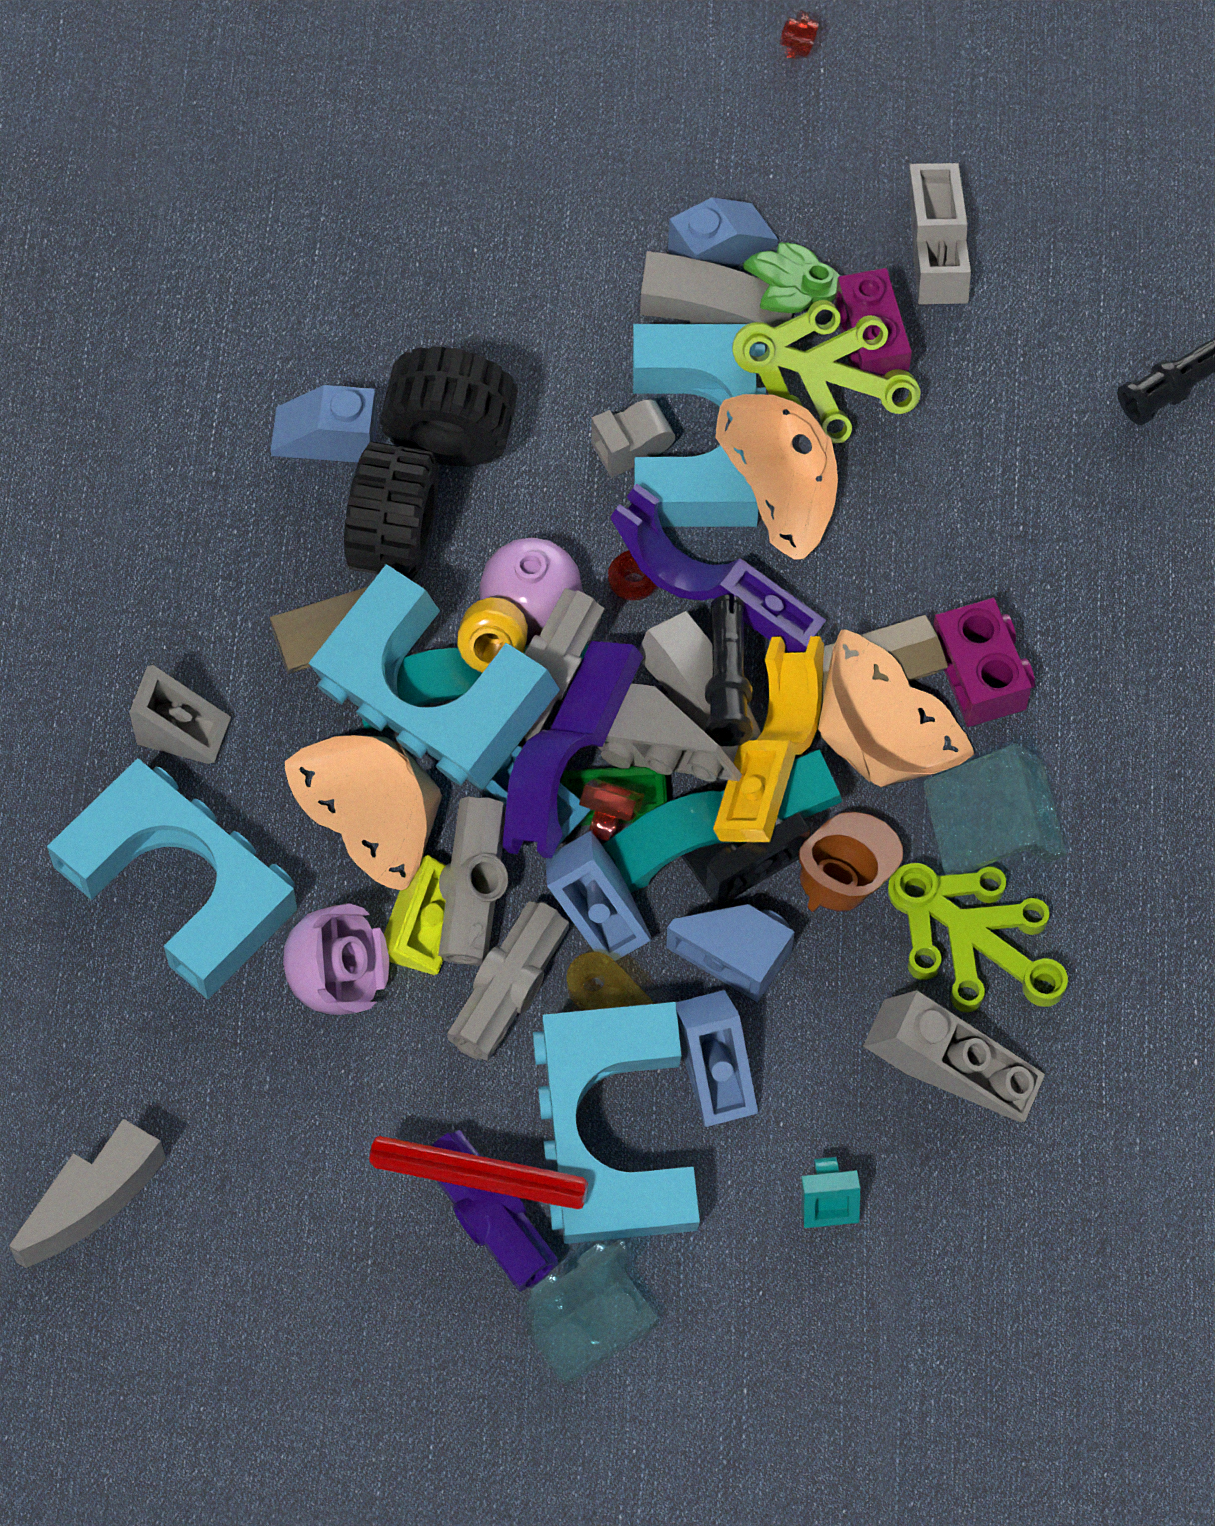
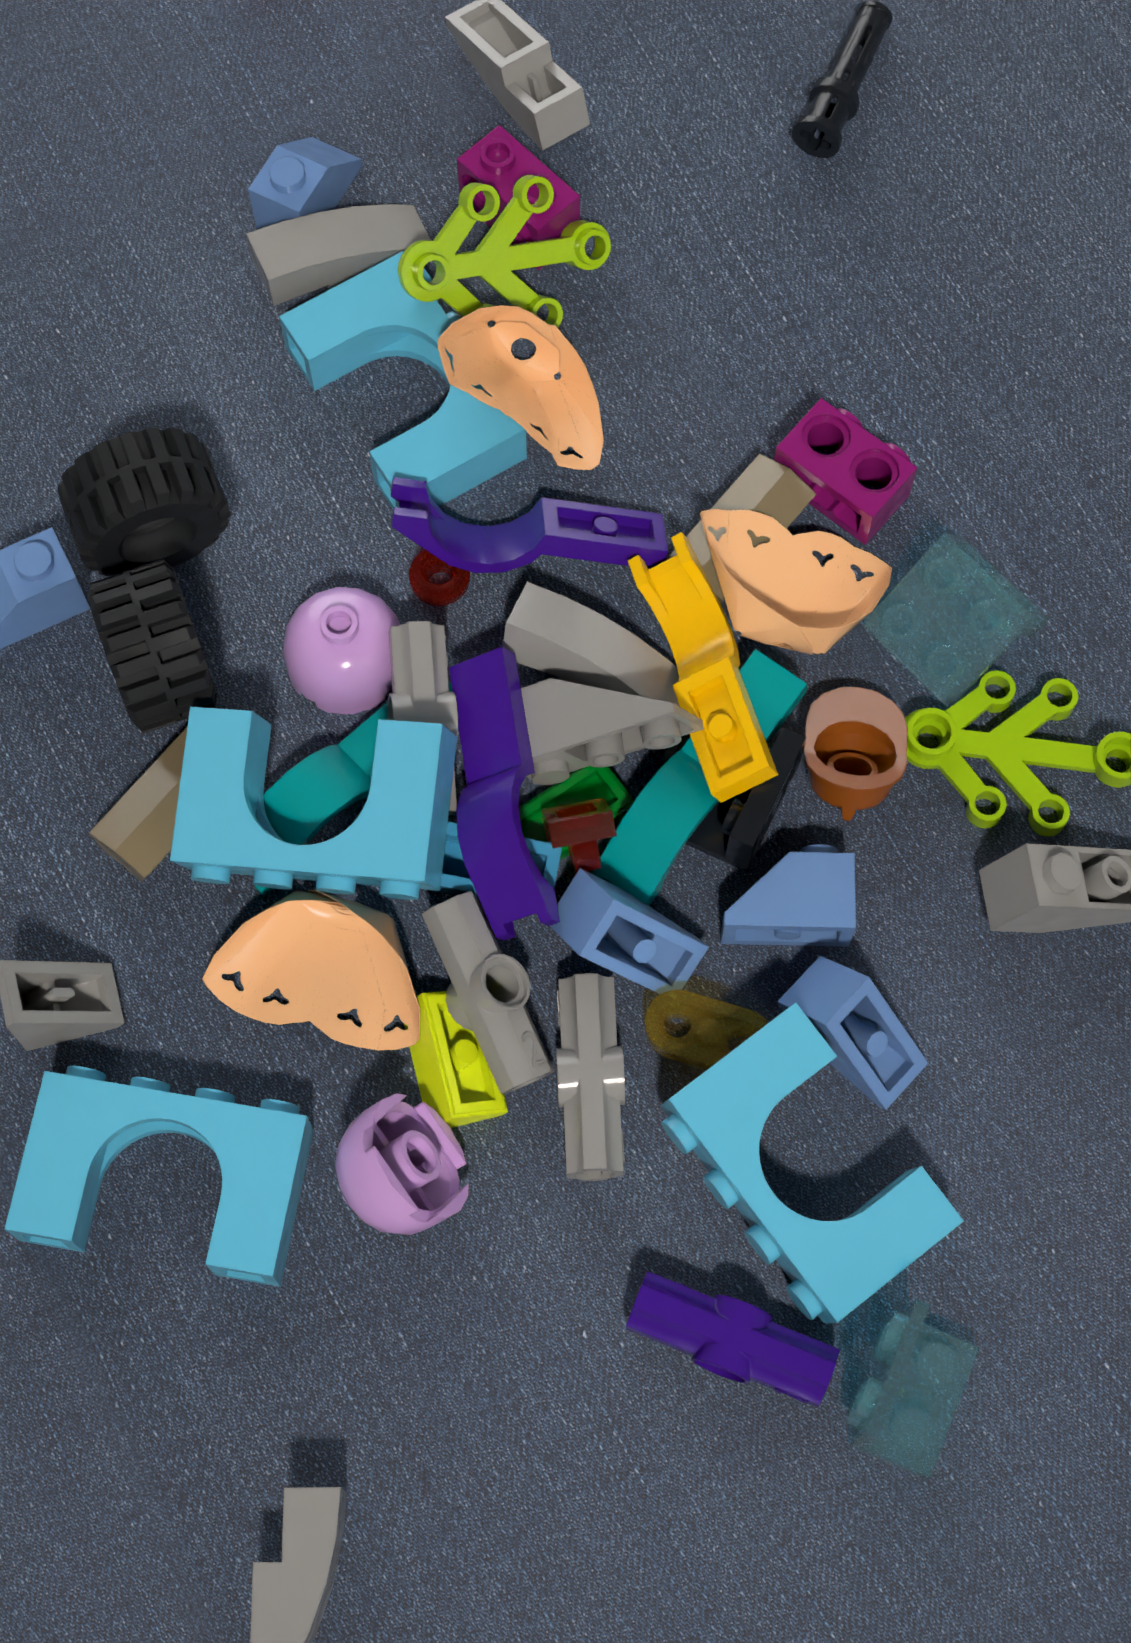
camera: 30 degrees left, 5 degrees up
red axle [369,1136,588,1210] -> none
yellow head [457,597,528,673] -> none
light grey leg [591,399,675,478] -> none
black pin [705,595,753,747] -> none
bright green plate [743,242,840,313] -> none
teal tile [801,1157,860,1228] -> none

